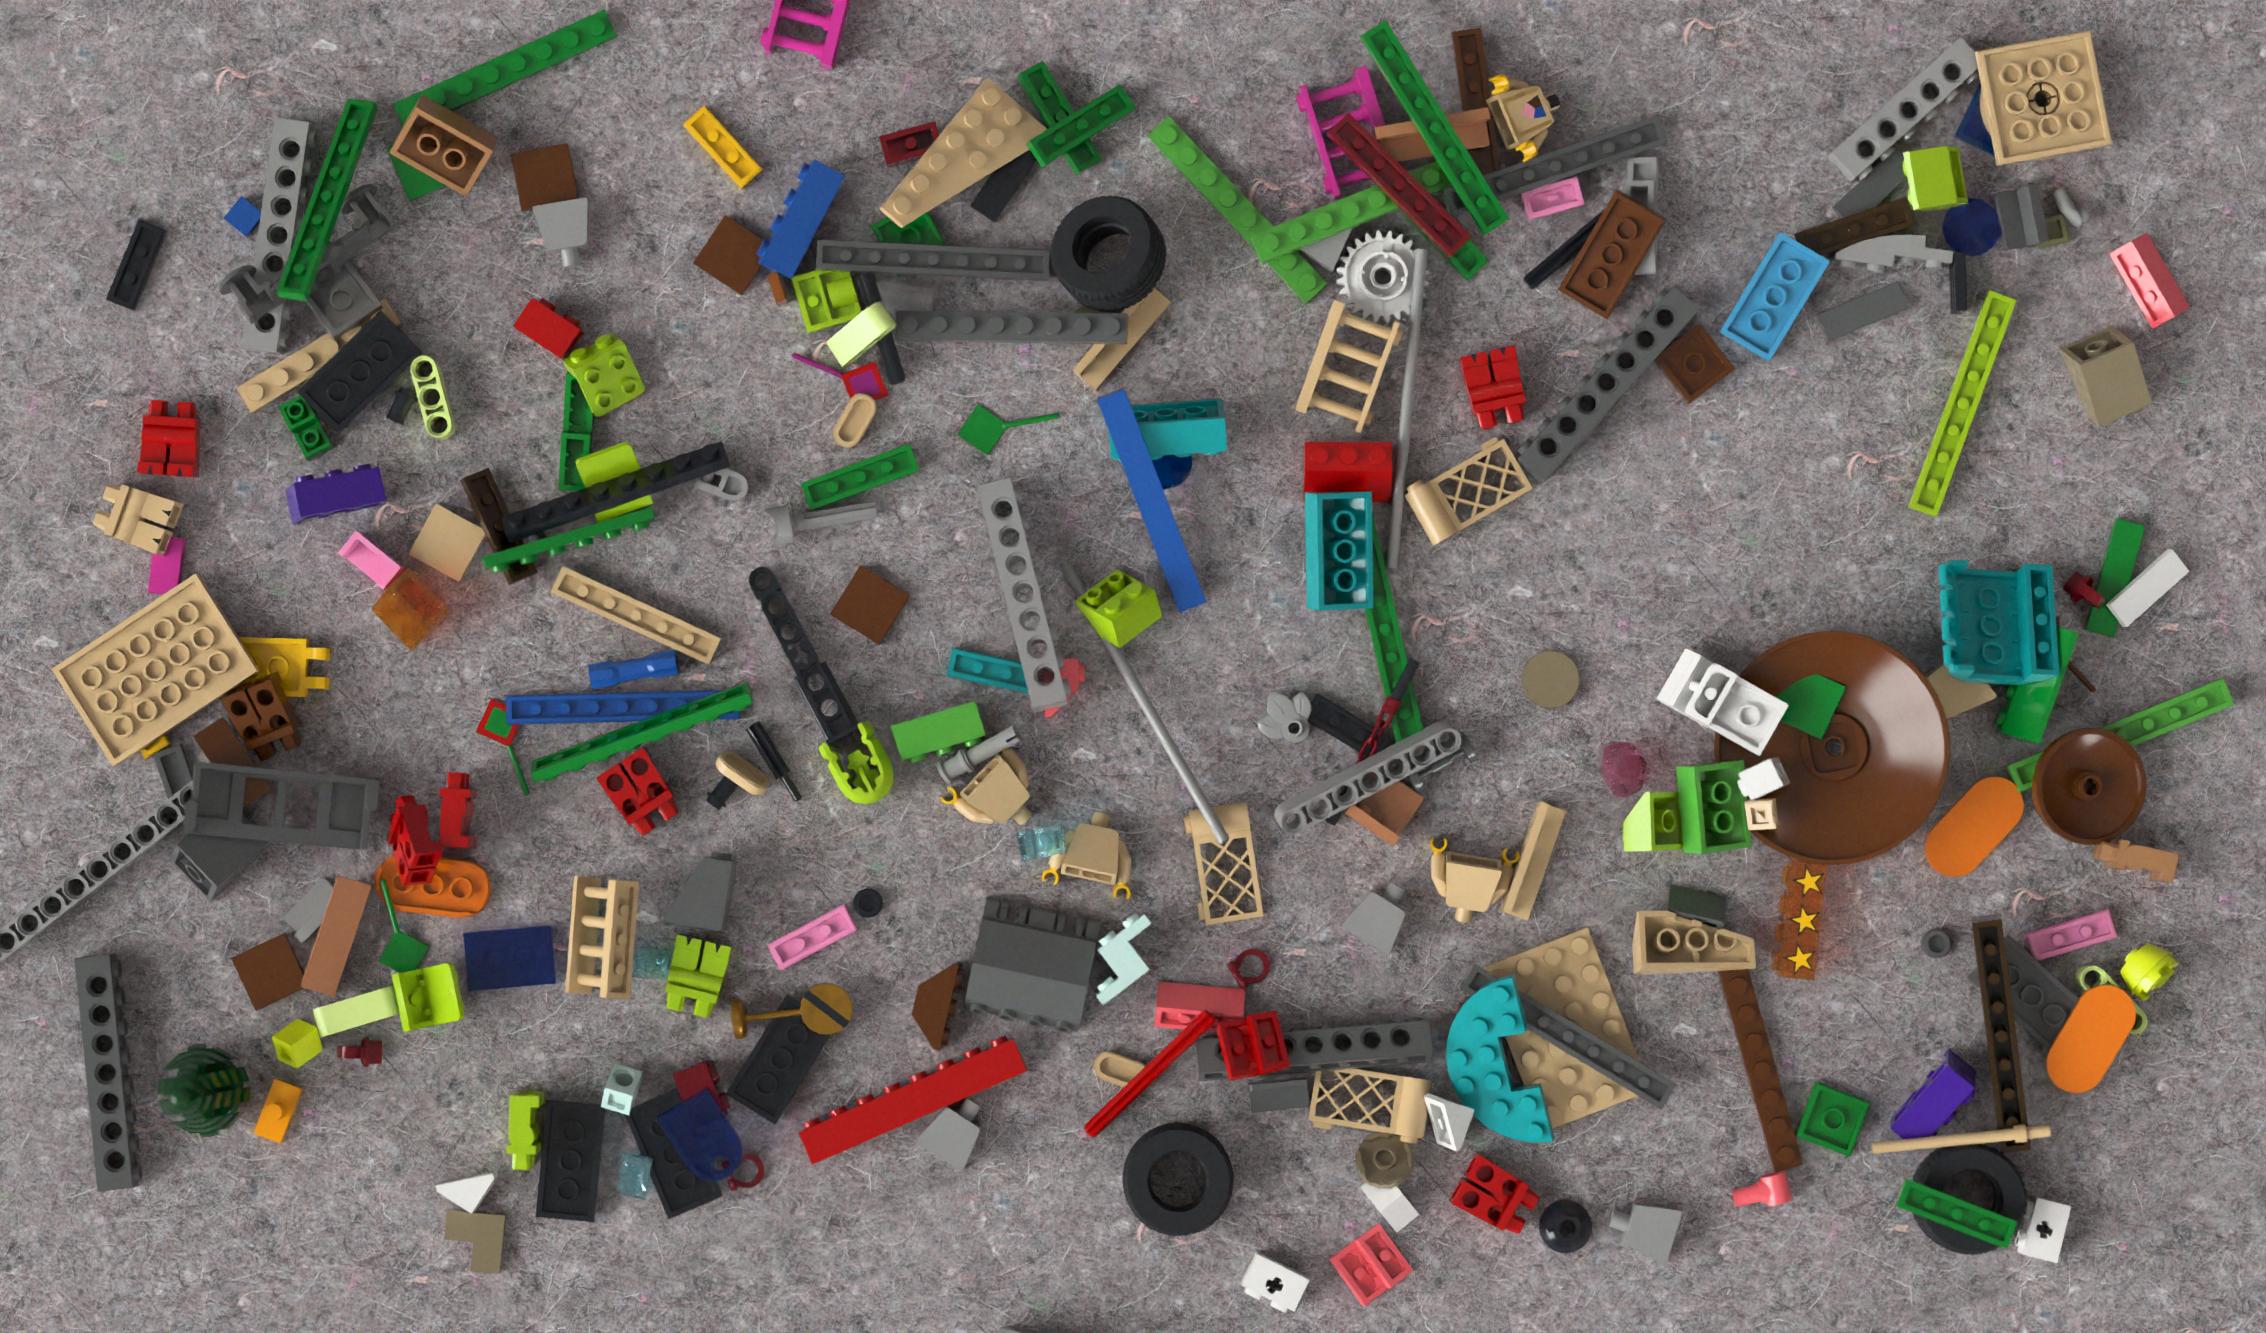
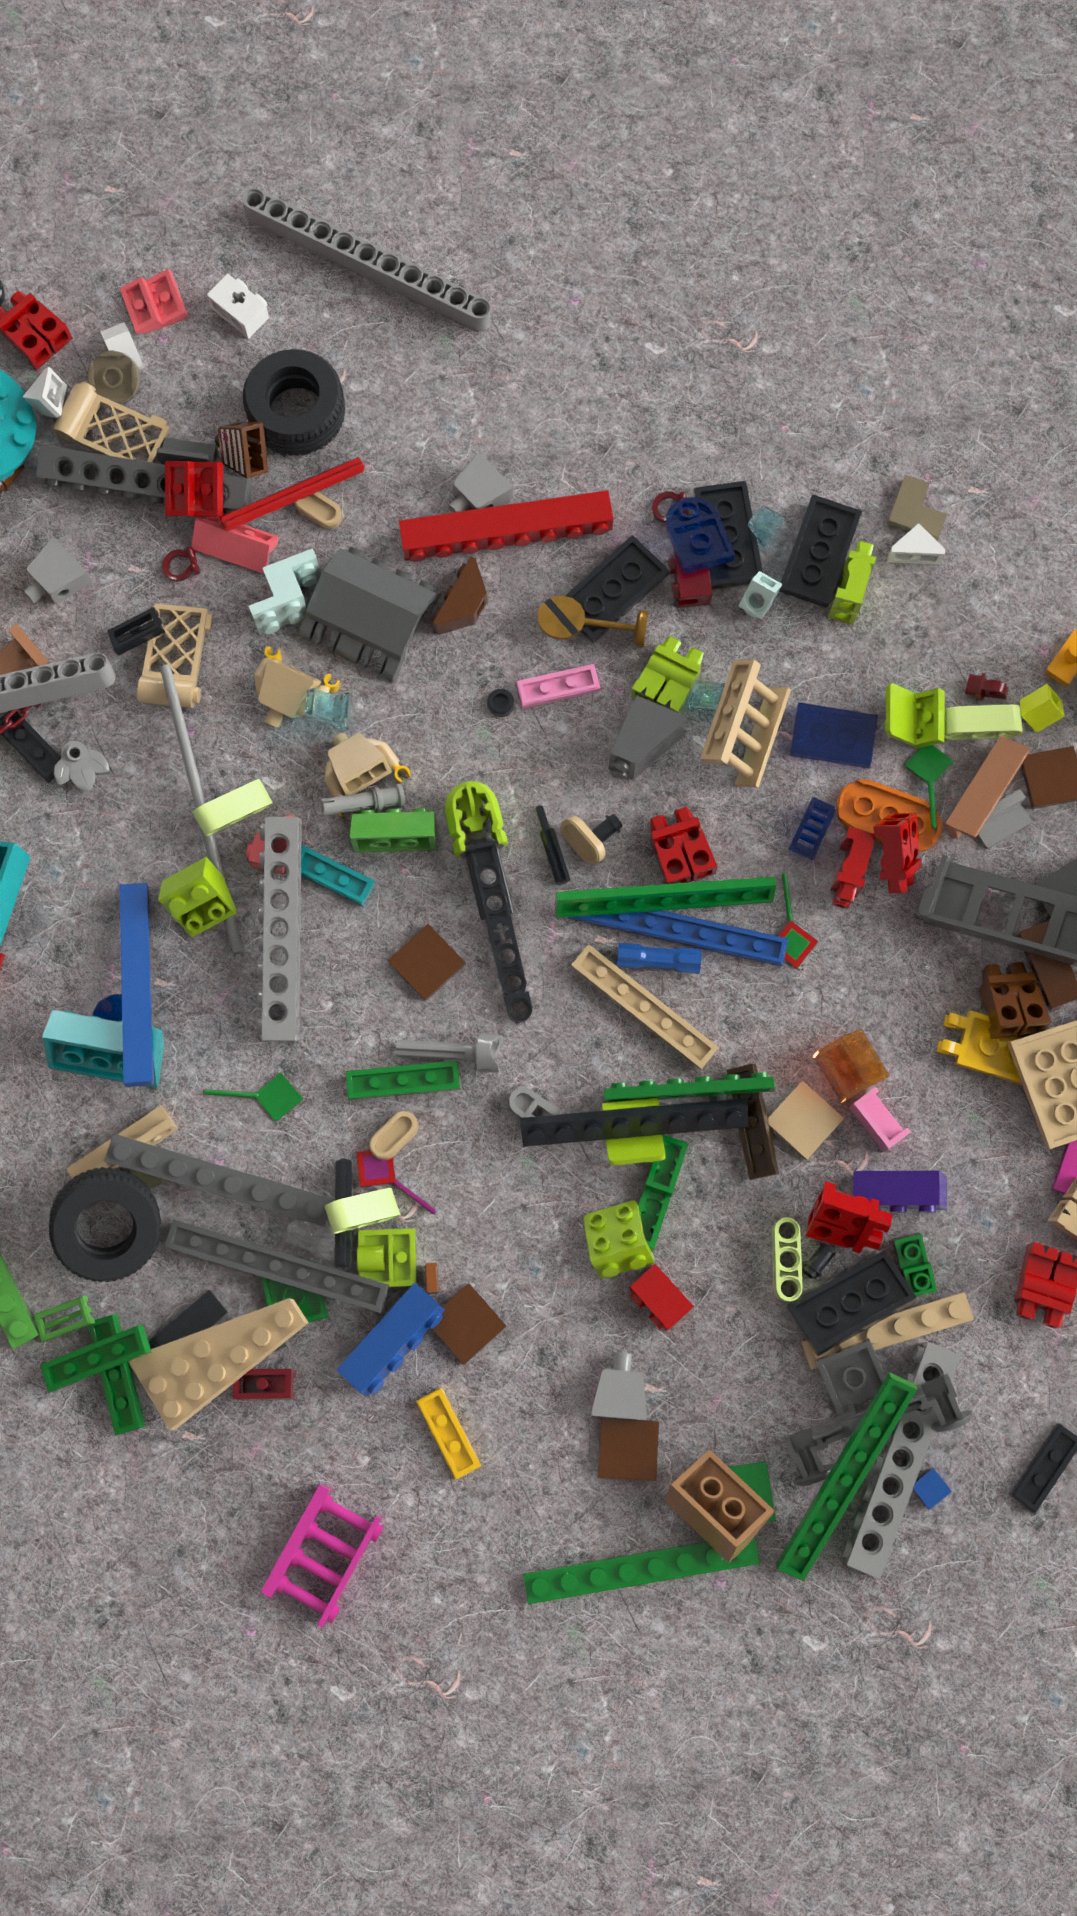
camera: 160 degrees left, 10 degrees down
none -> bright green tile [34,1296,95,1342]
none -> black tile [107,607,165,656]
none -> yellowish green beam [192,779,273,837]
none -> reddish brown torso [215,422,268,478]
none -> clear blue slope [788,797,837,861]
none -> red hips [805,1181,892,1253]

